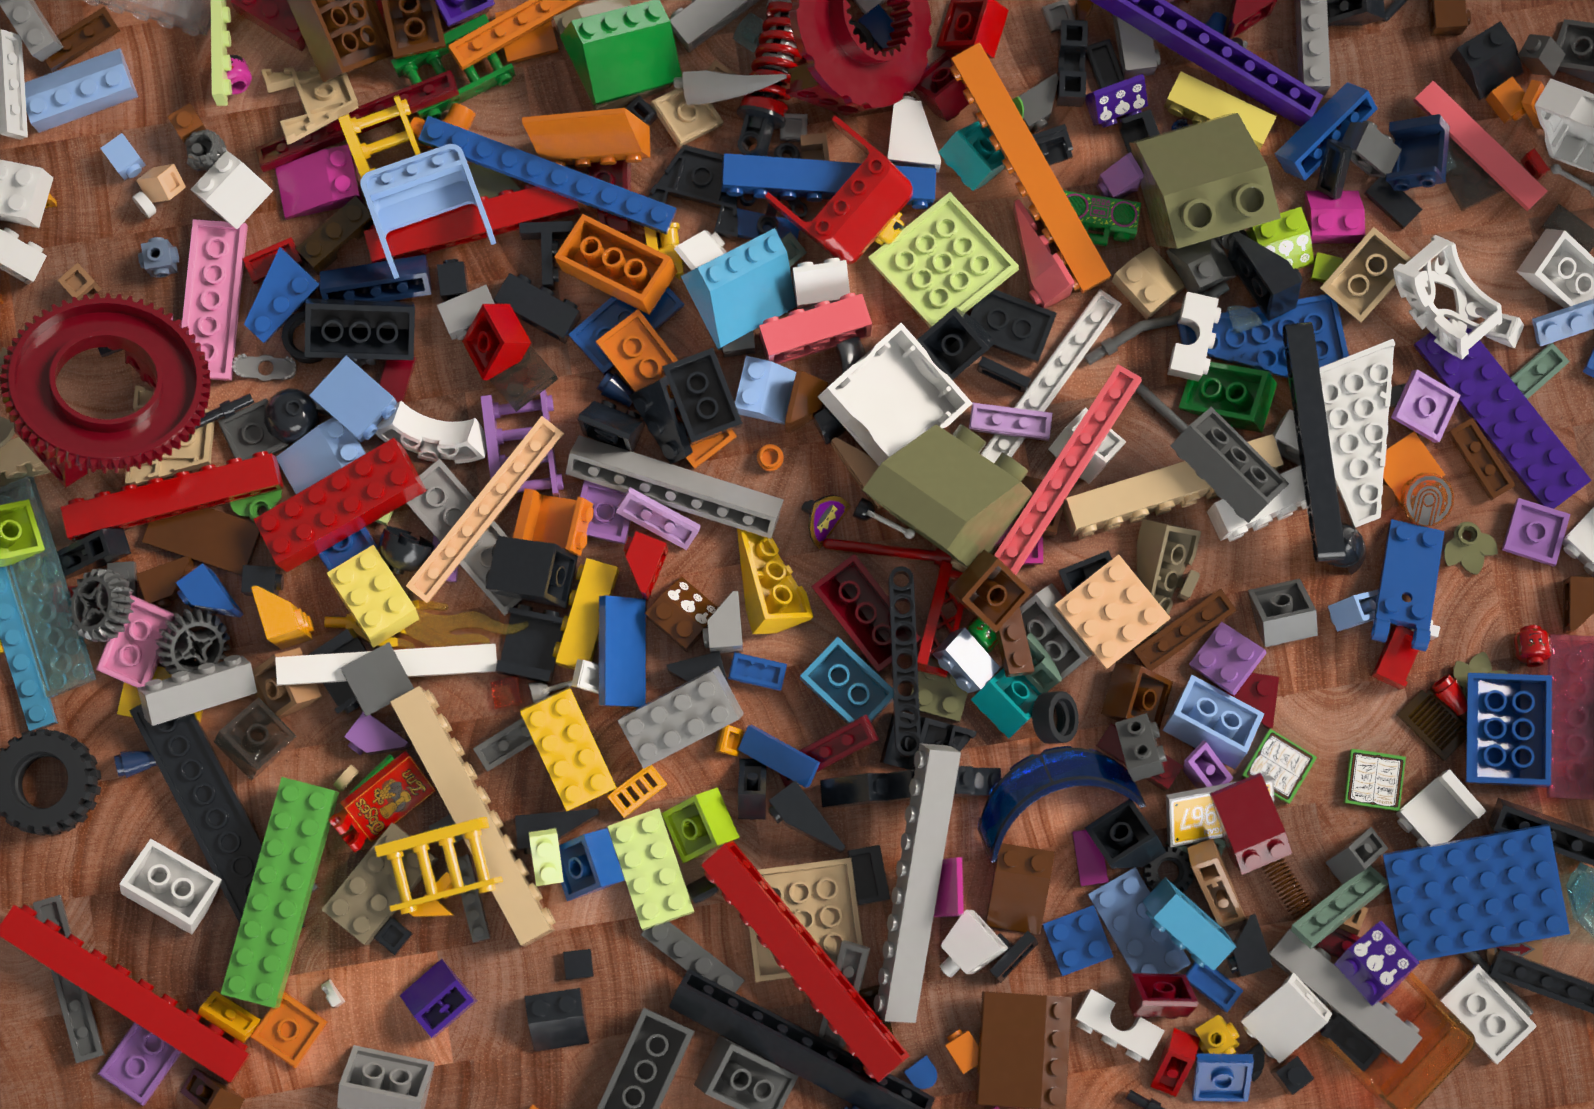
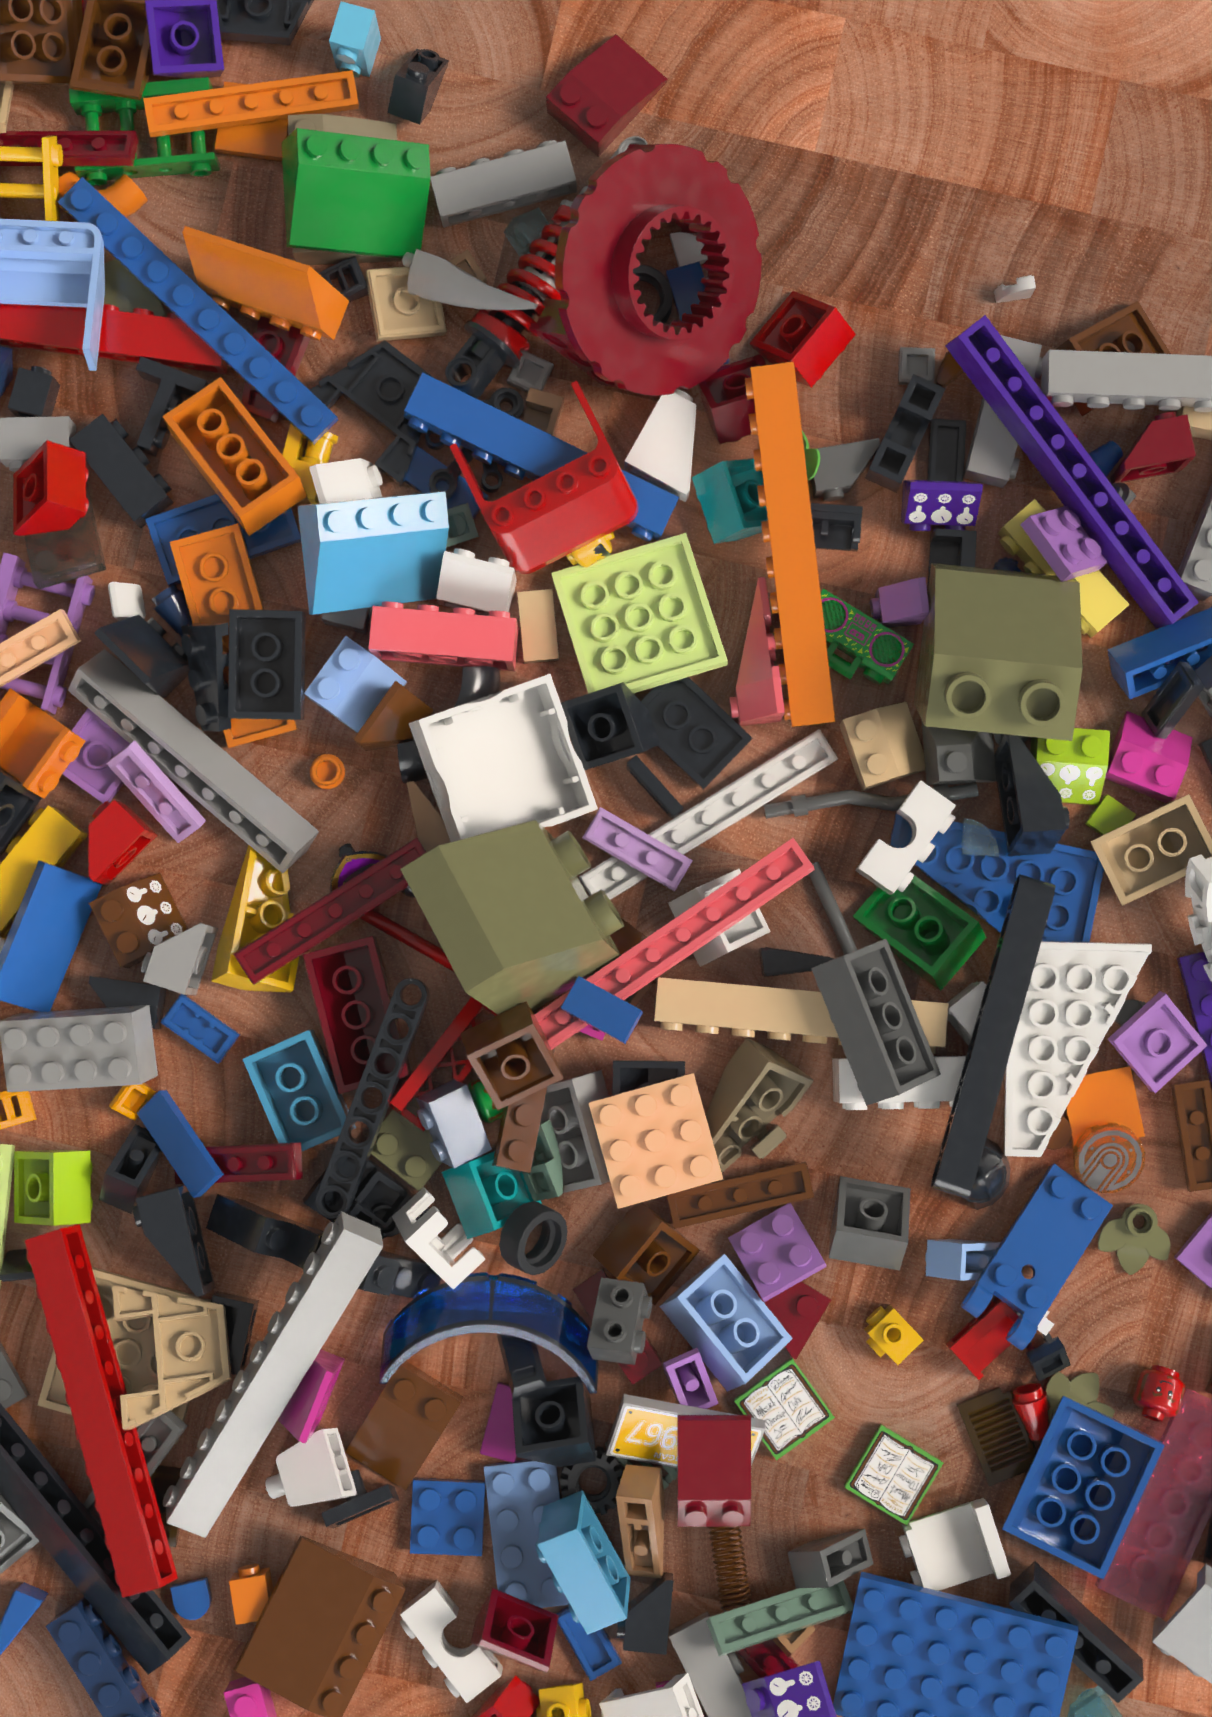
camera: 25 degrees right, 5 degrees up
none -> white slope [108,582,146,621]
none -> tan wing [112,1286,232,1431]
none -> dark red tile [233,838,427,985]
none -> white panel [392,1187,485,1289]
none -> black tile [497,1324,548,1399]
none -> tan tile [517,589,559,664]
none -> blue tile [561,976,643,1044]
none -> black slope [759,947,834,977]
none -> yellow brick [864,1305,924,1365]
none -> medium lavender plate [1020,506,1107,582]
none -> black tile [1026,1333,1071,1382]

